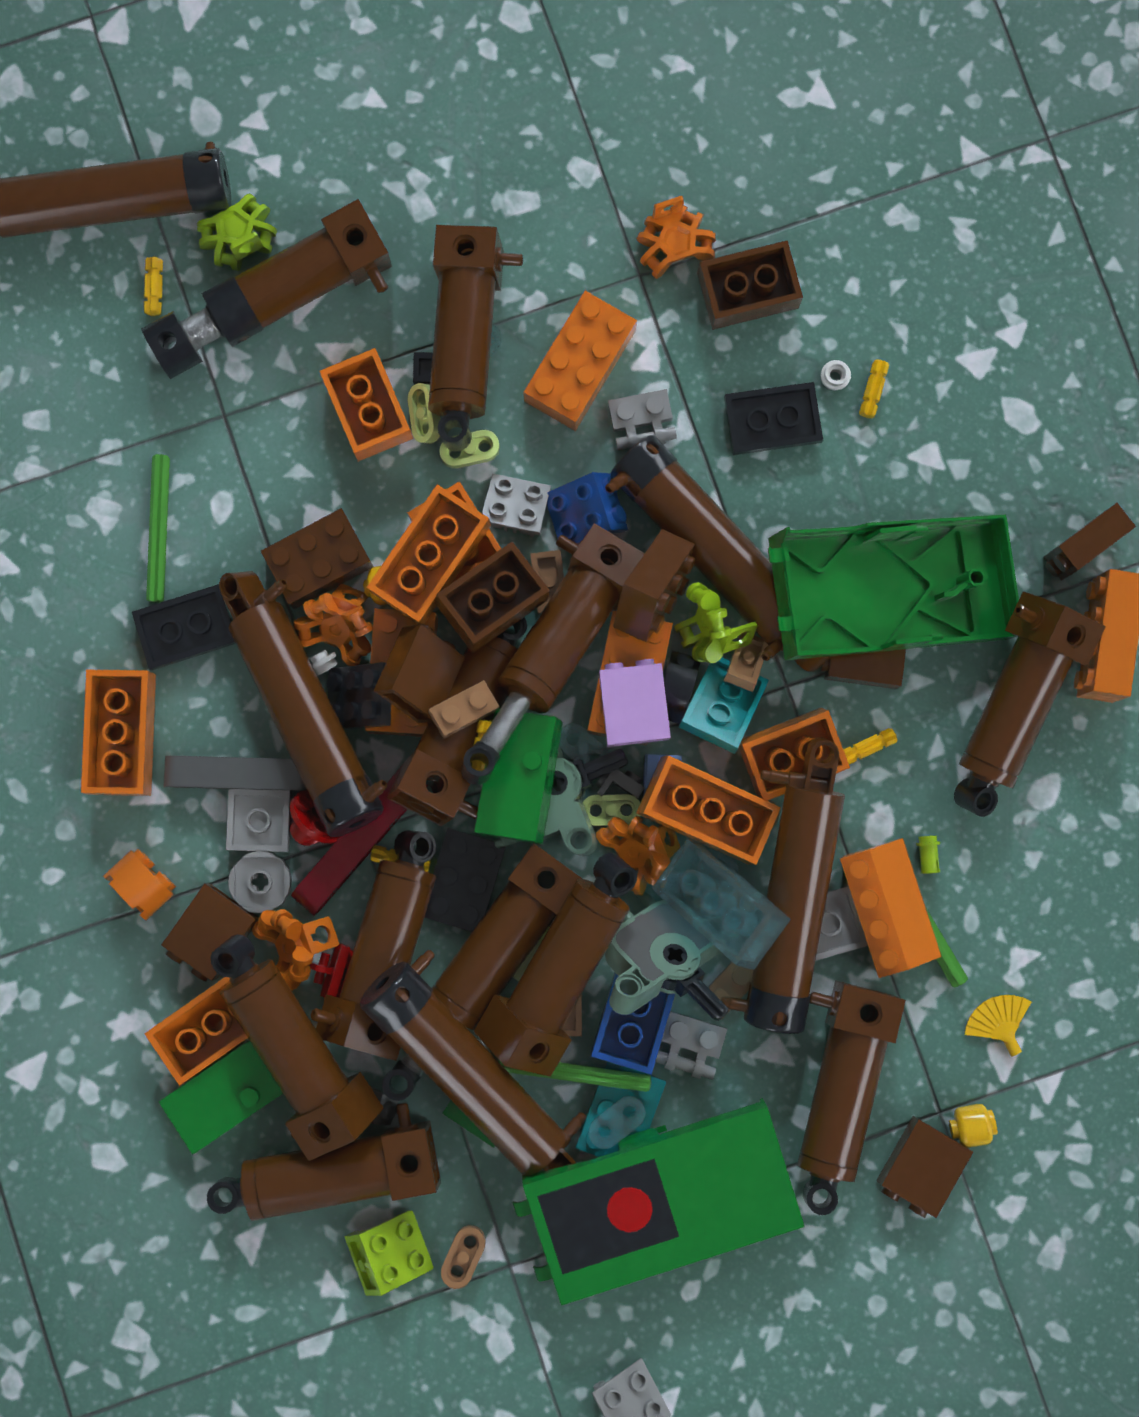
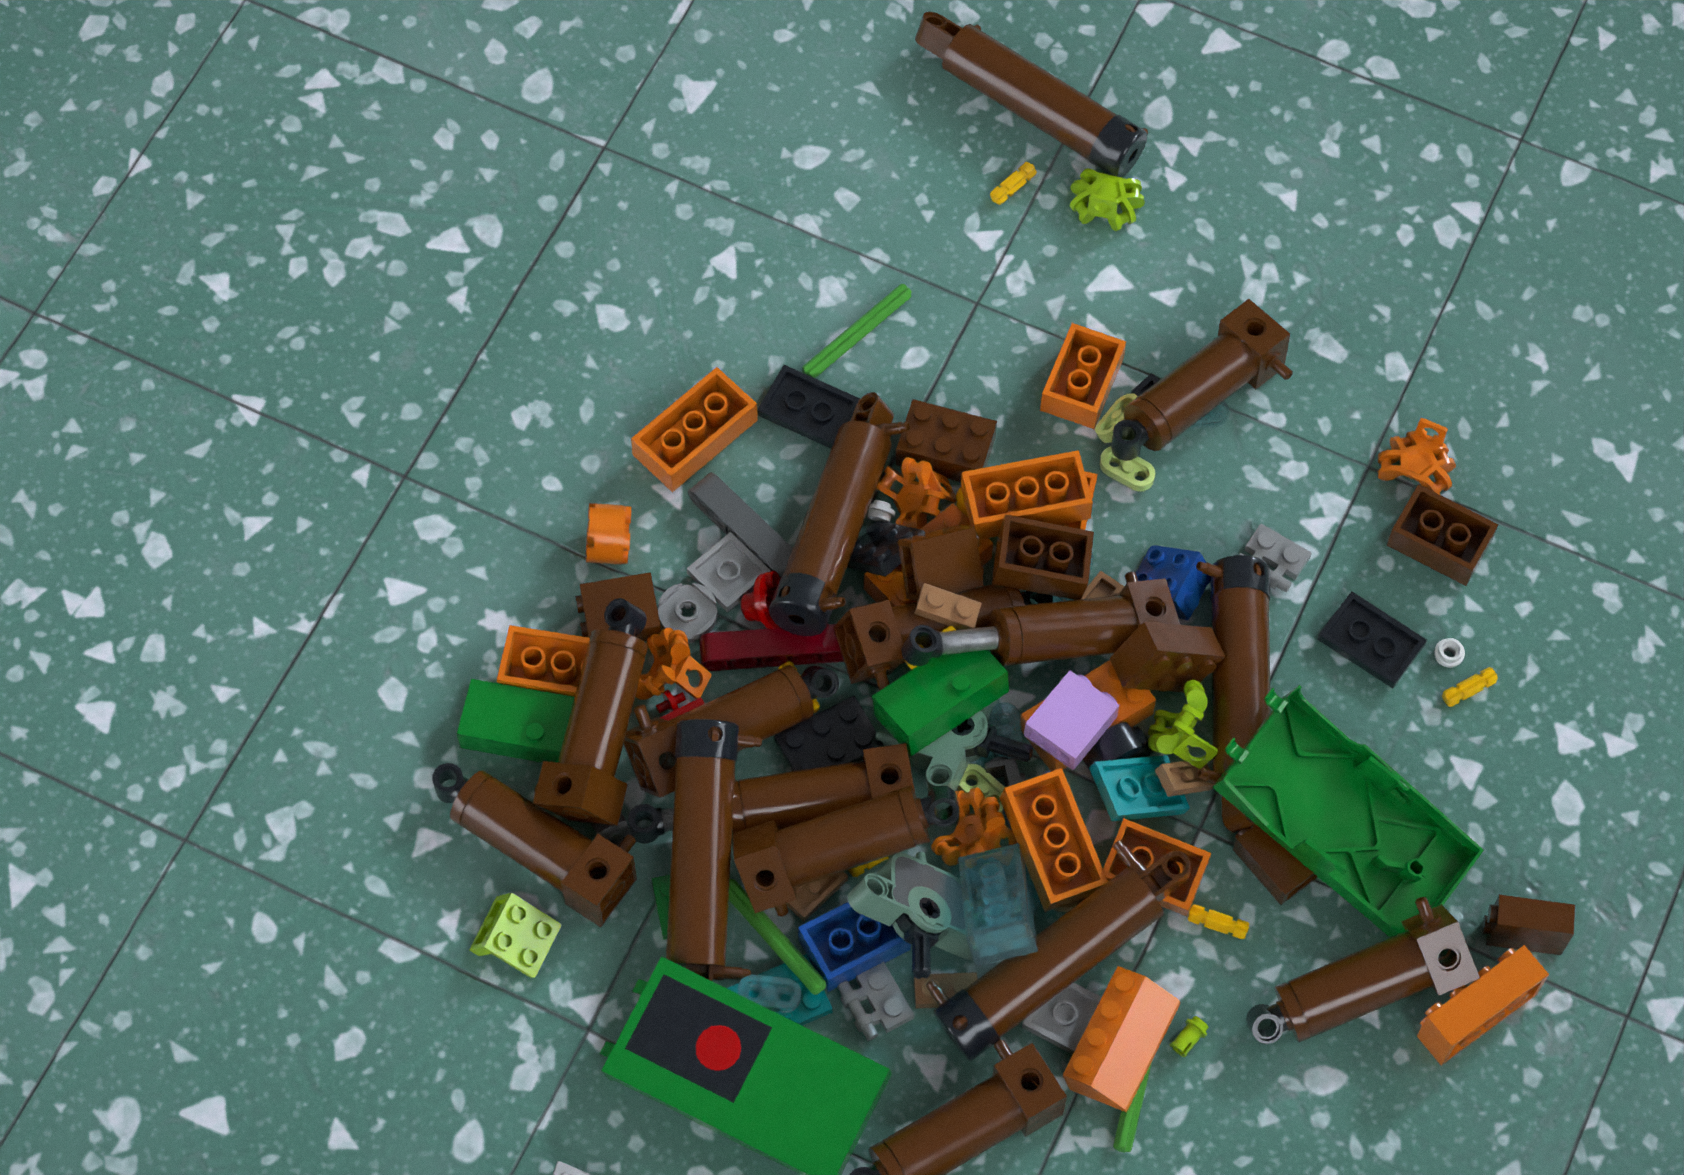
camera: 45 degrees right, 20 degrees down
reddish brown piece [141,199,392,379] -> none
medium nougat plate [441,1225,486,1289] -> none
light grey hinge [482,474,551,537] -> none
orange brick [523,290,637,431] -> none

